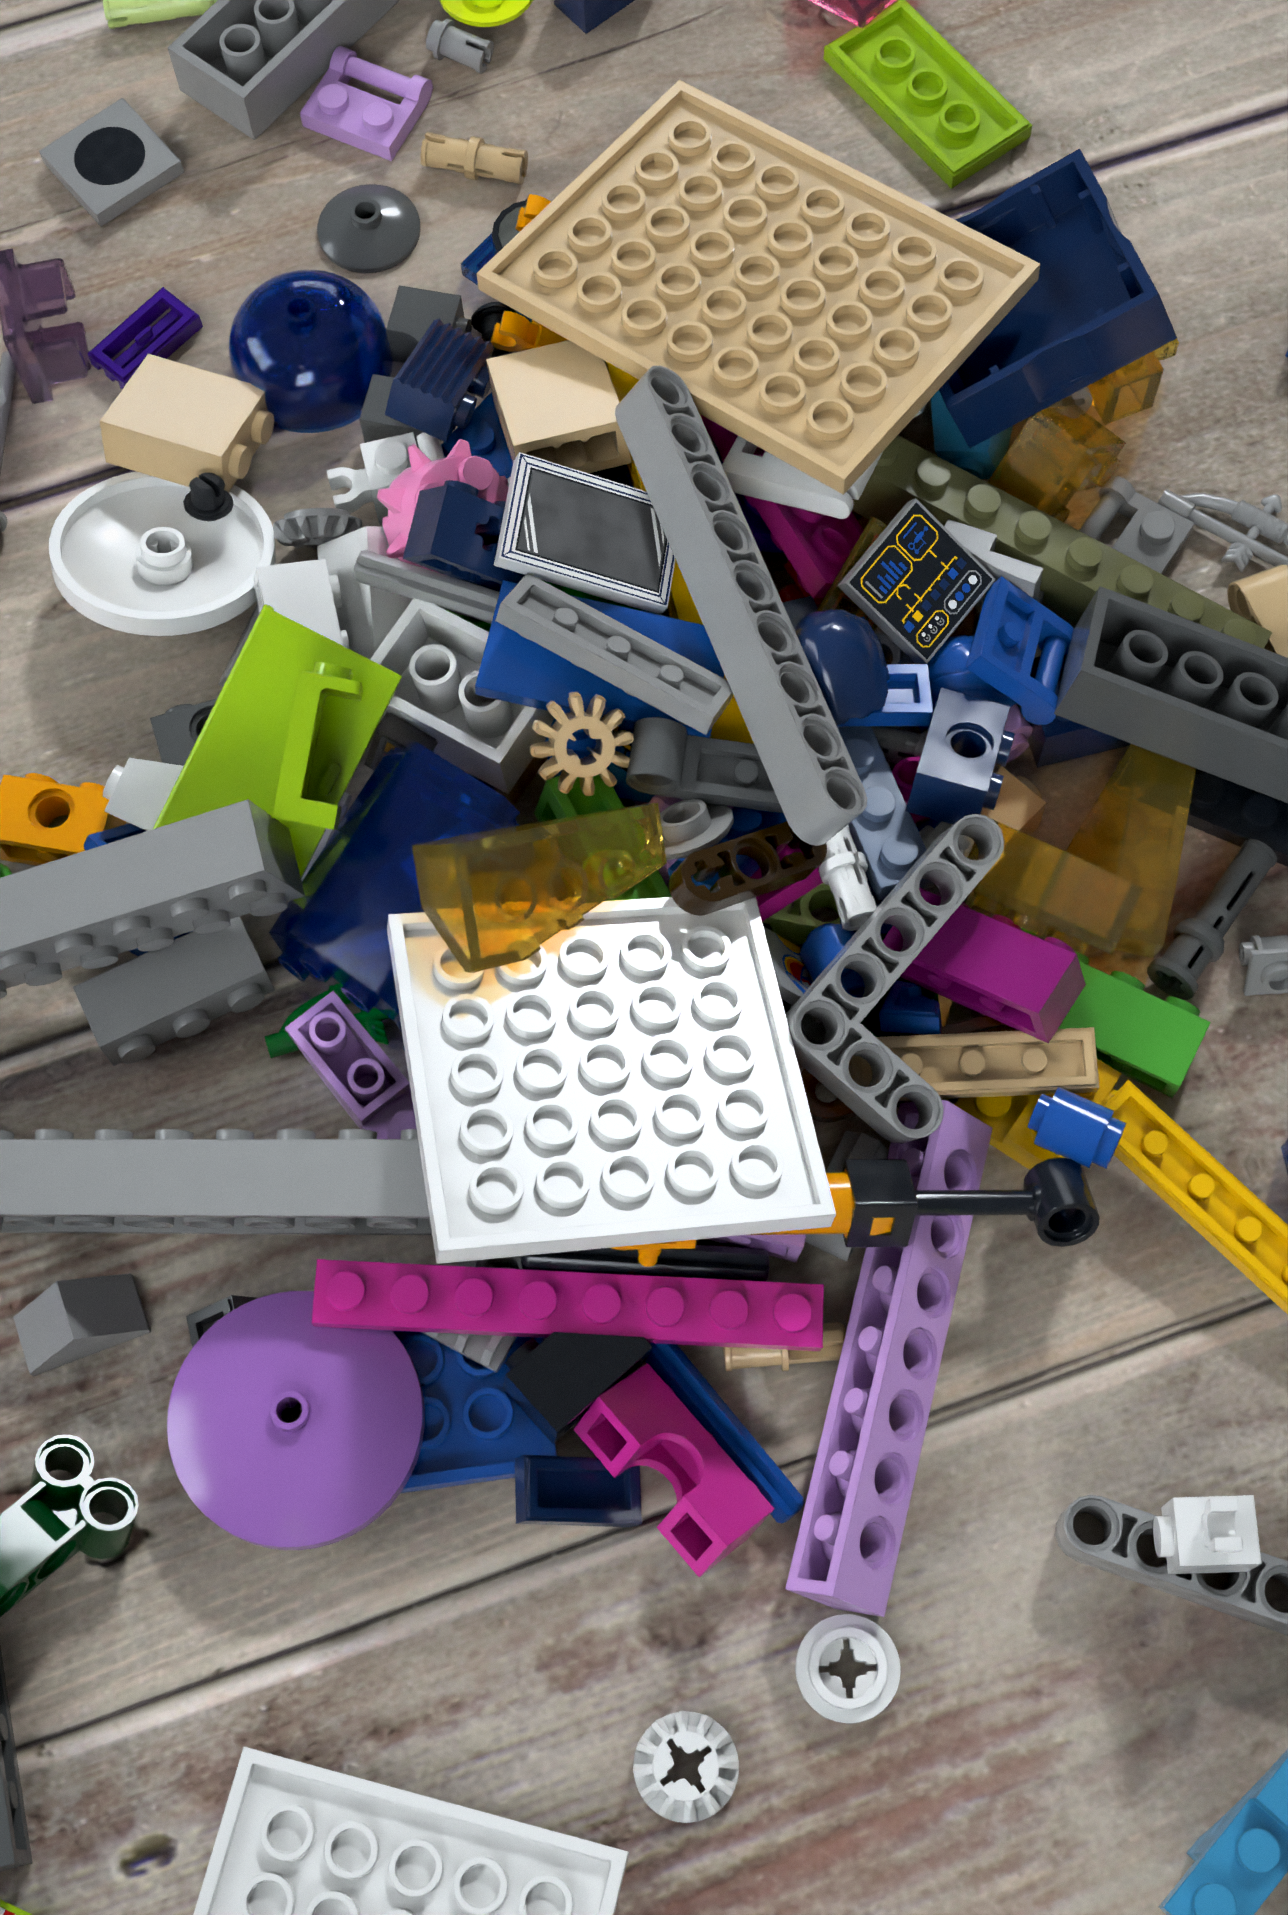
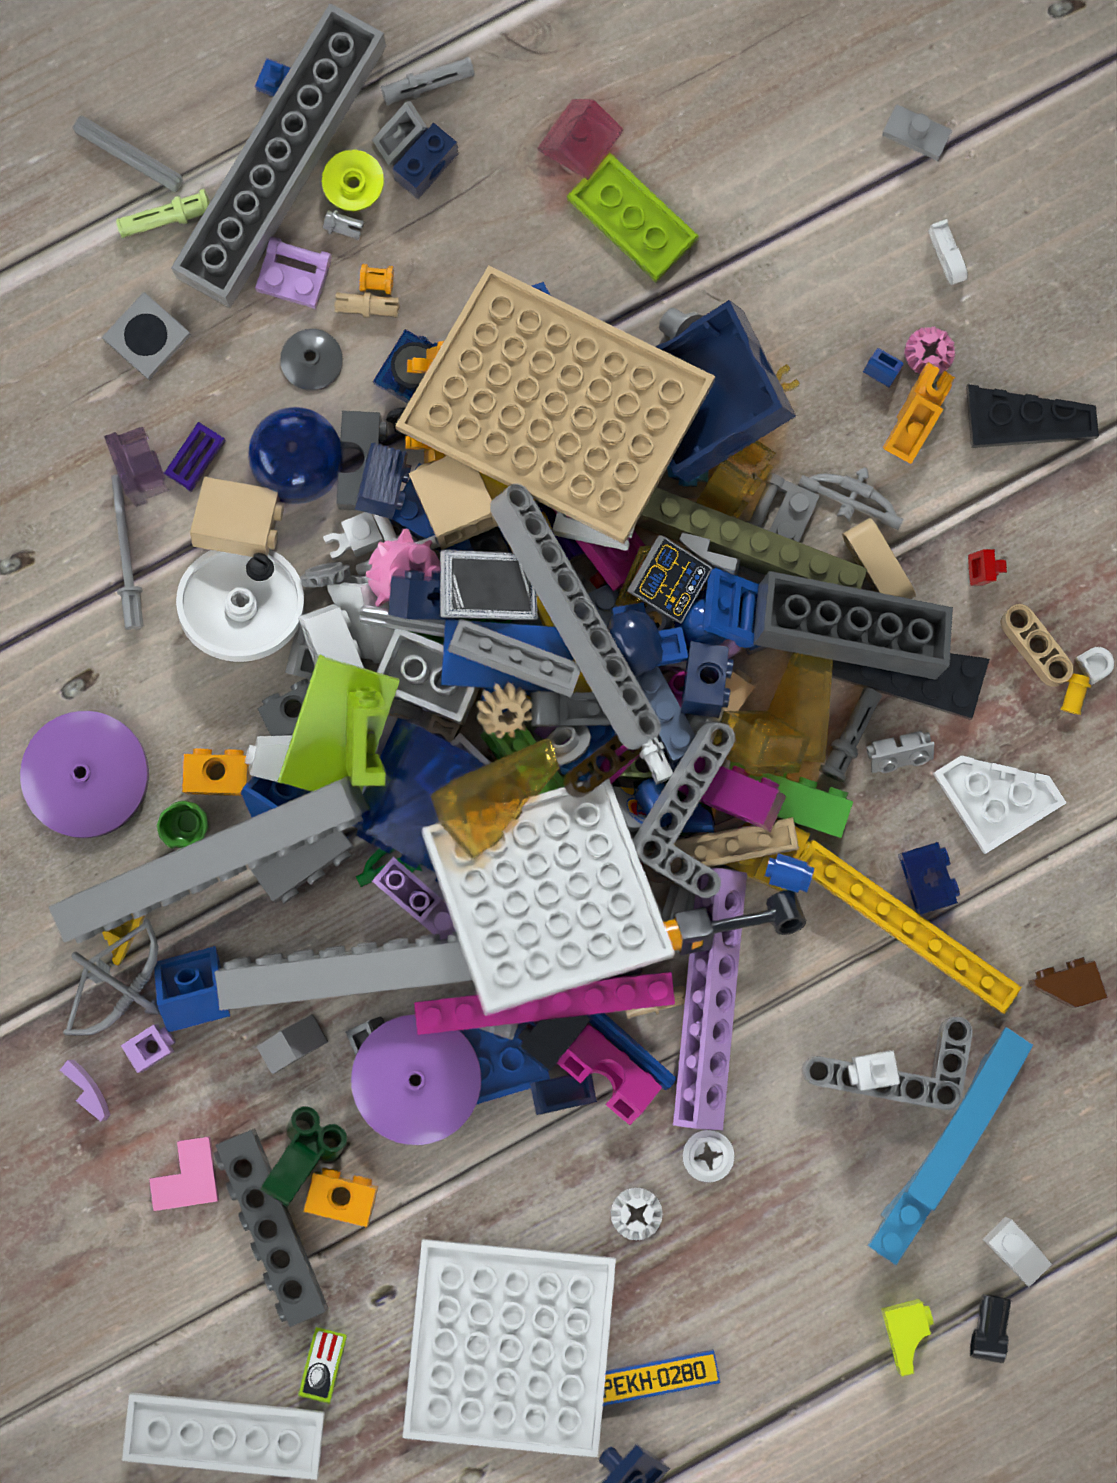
camera: 10 degrees left, 15 degrees up
none -> light orange brick [303,1167,378,1227]
none -> light orange bush [359,263,394,294]

